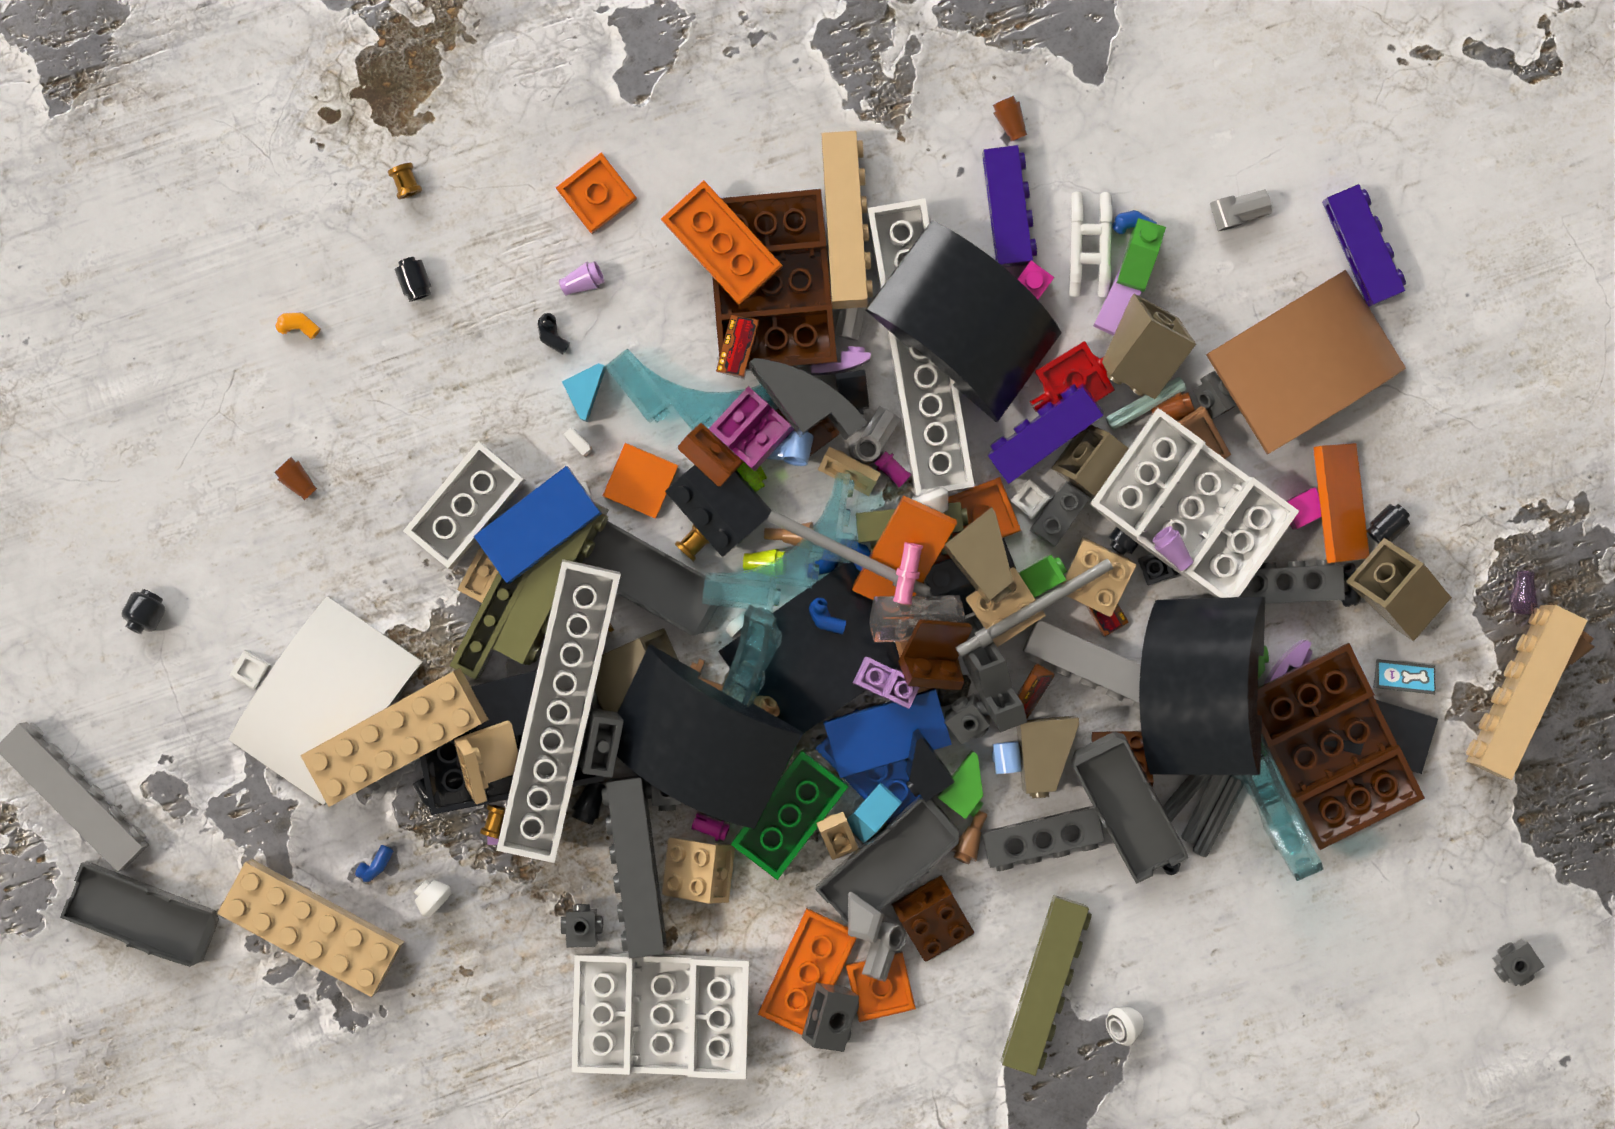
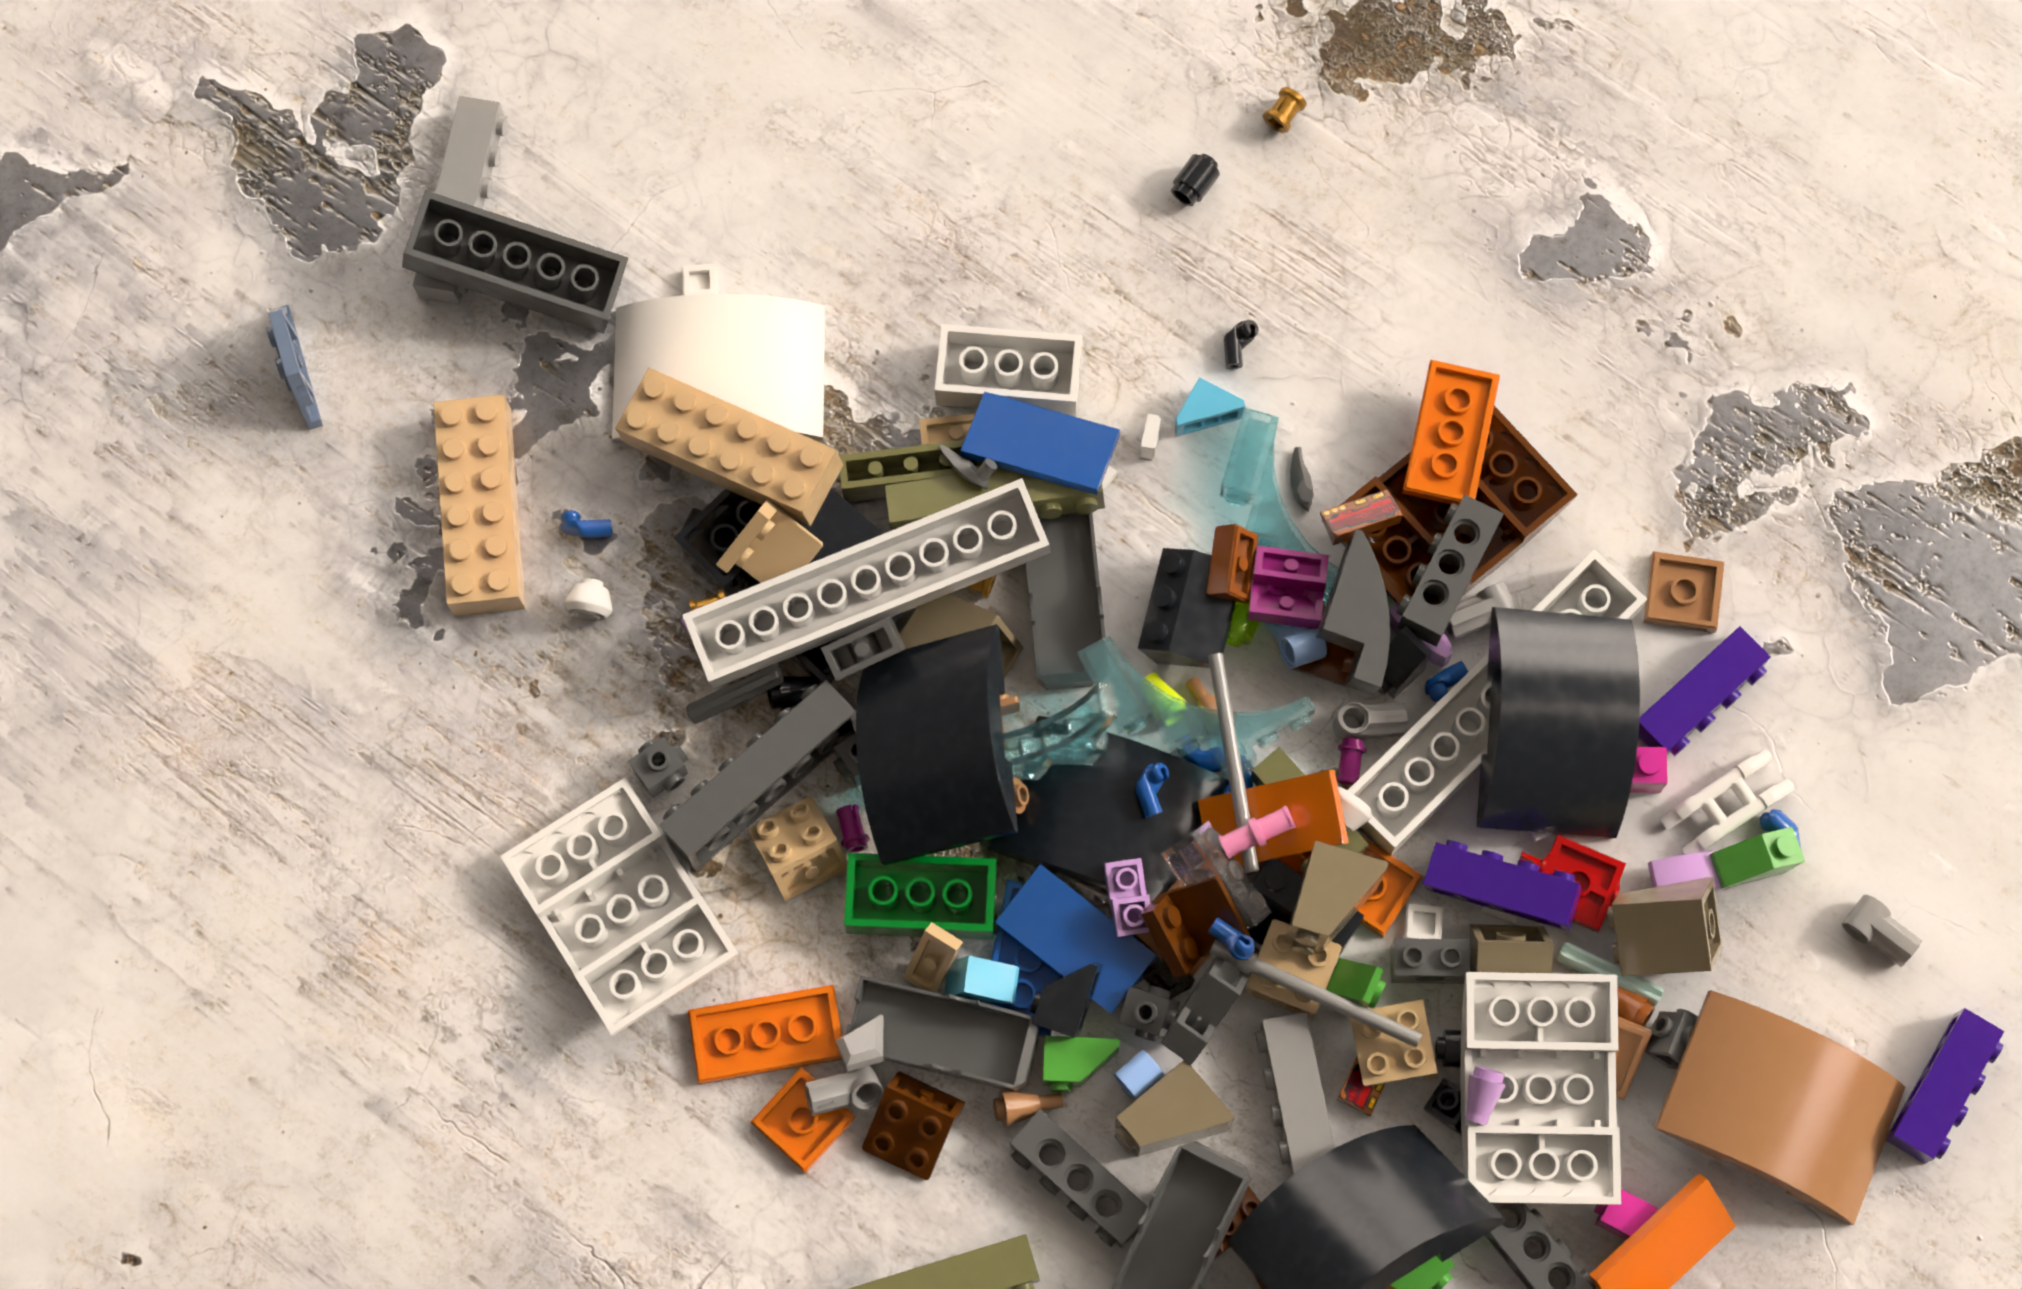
camera: 50 degrees right, 15 degrees down
dark grey piece [60,861,219,967] -> none
black head [121,589,165,634] -> none
dark orange cone [274,457,317,500] -> none
light orange arm [275,312,321,340] -> none
orange tile [556,152,637,234] -> none
lavender cone [559,261,604,296] -> none
orange tile [602,443,679,519] -> none
pearl gold bush [675,525,710,562] -> none
dark grey brick [802,983,859,1052] -> none
tan plate [818,446,881,496] -> none
tan brick [821,131,873,309] -> none
dark orange cone [993,96,1027,141] -> none
slope [1017,663,1055,719] -> none
none -> sand blue wing [266,304,323,430]
none -> dark grey brick [402,190,628,334]
none -> dark grey axle [686,664,785,724]
none -> dark grey bar [939,445,997,489]
none -> blue arm [1207,917,1255,961]
none -> dark grey bar [1290,447,1314,512]
none -> dark grey brick [1396,494,1504,647]
none -> blue arm [1425,660,1468,702]
none -> medium nougat tile [1643,551,1724,633]

